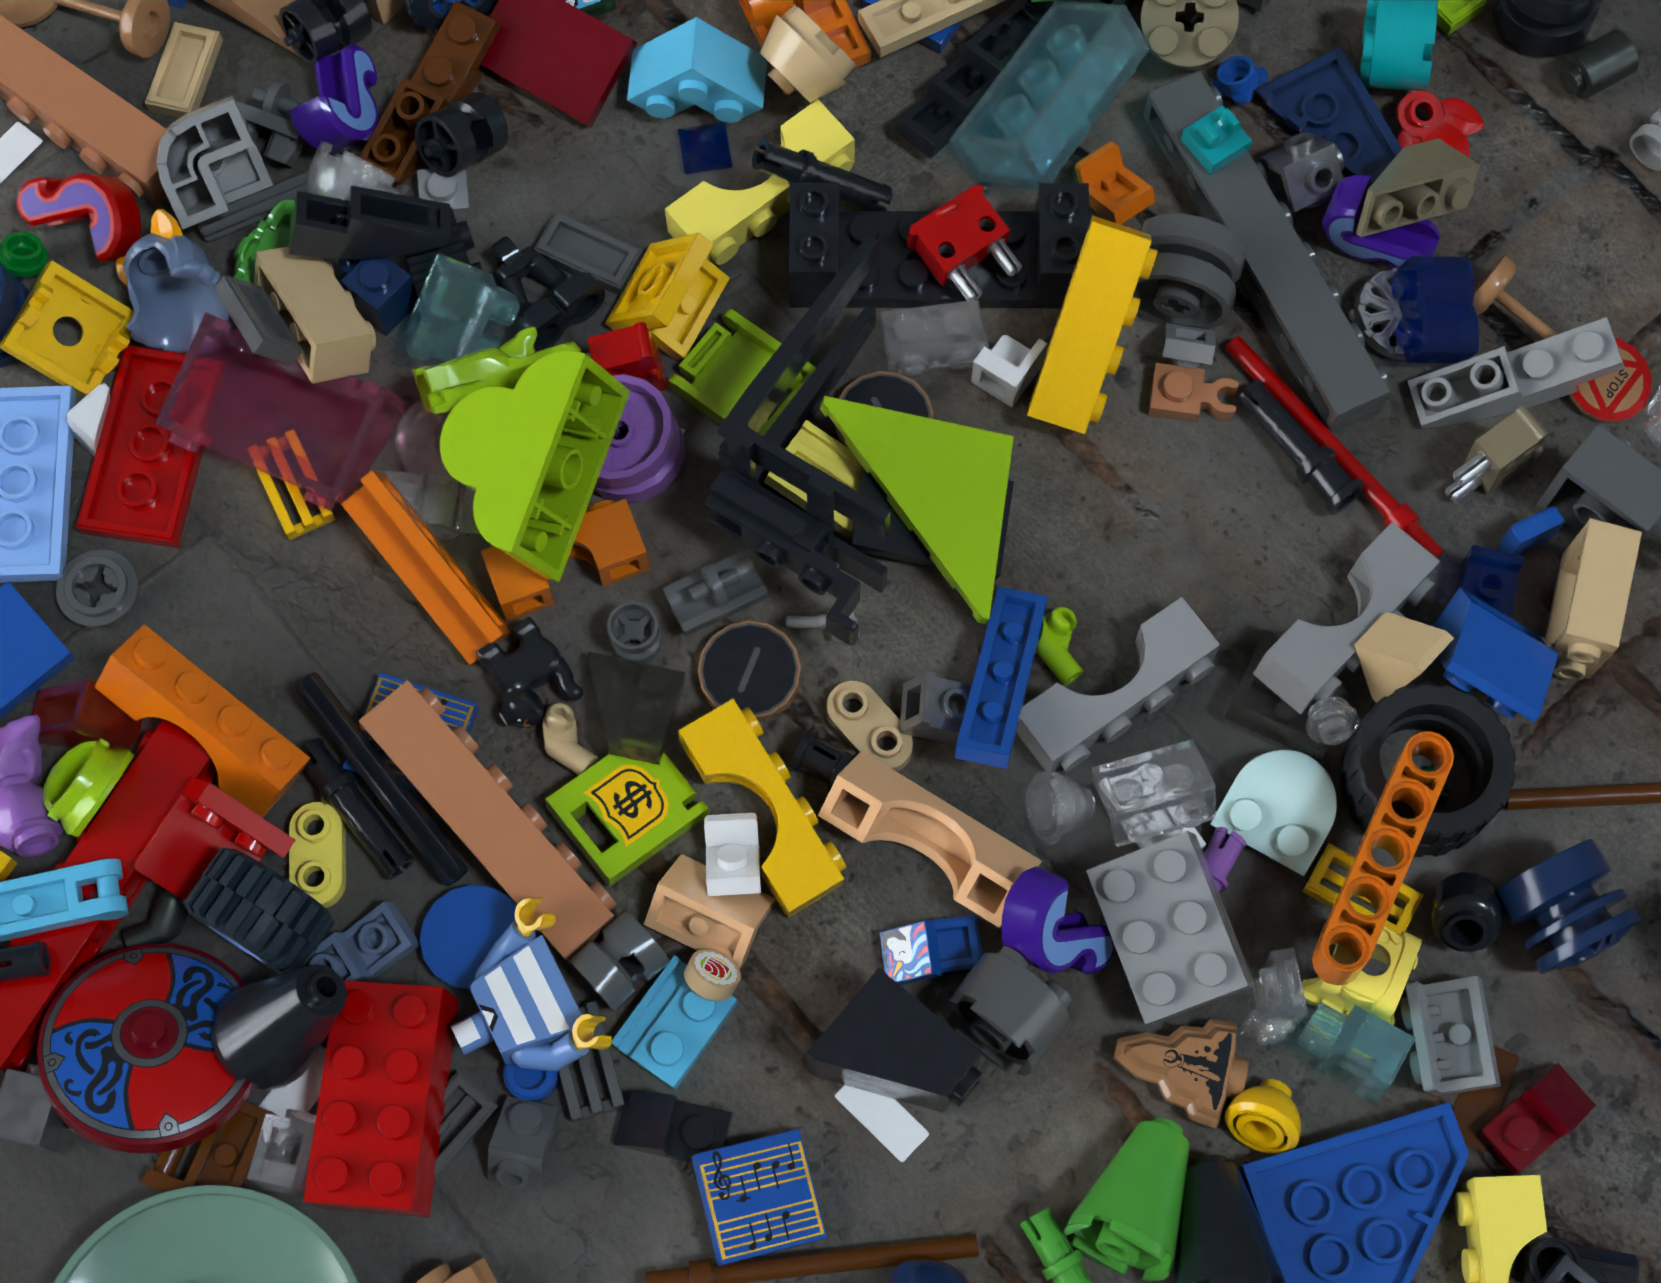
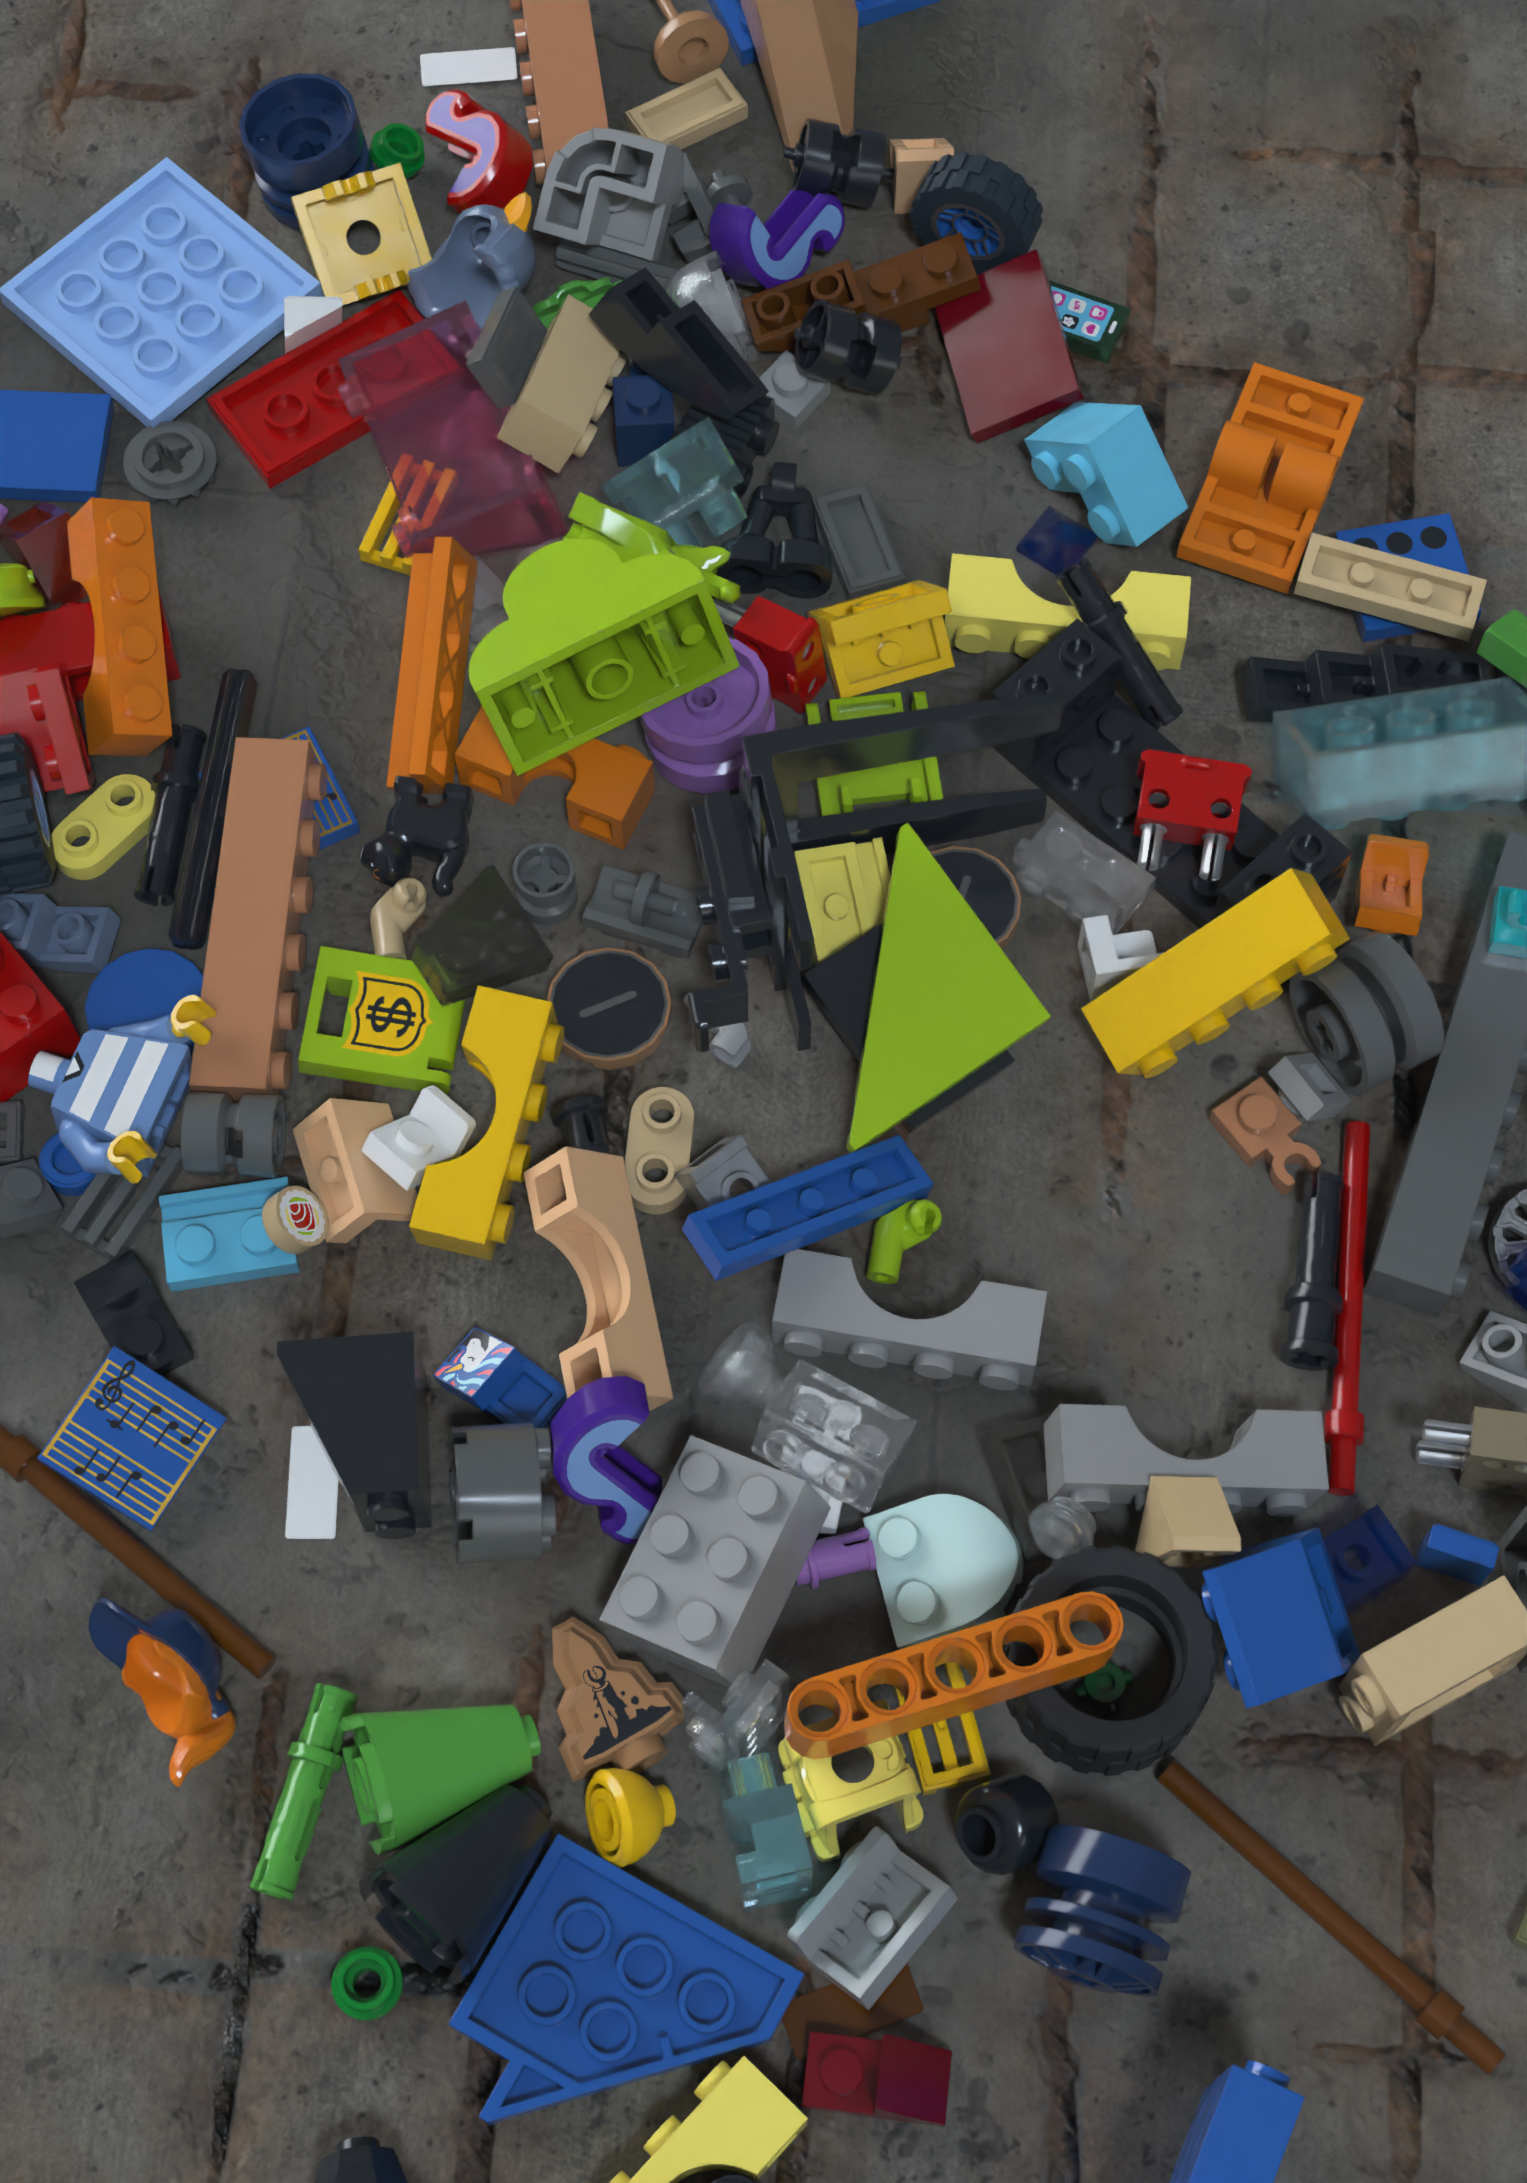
camera: 45 degrees right, 5 degrees down
tan cone [760,4,857,103] -> none

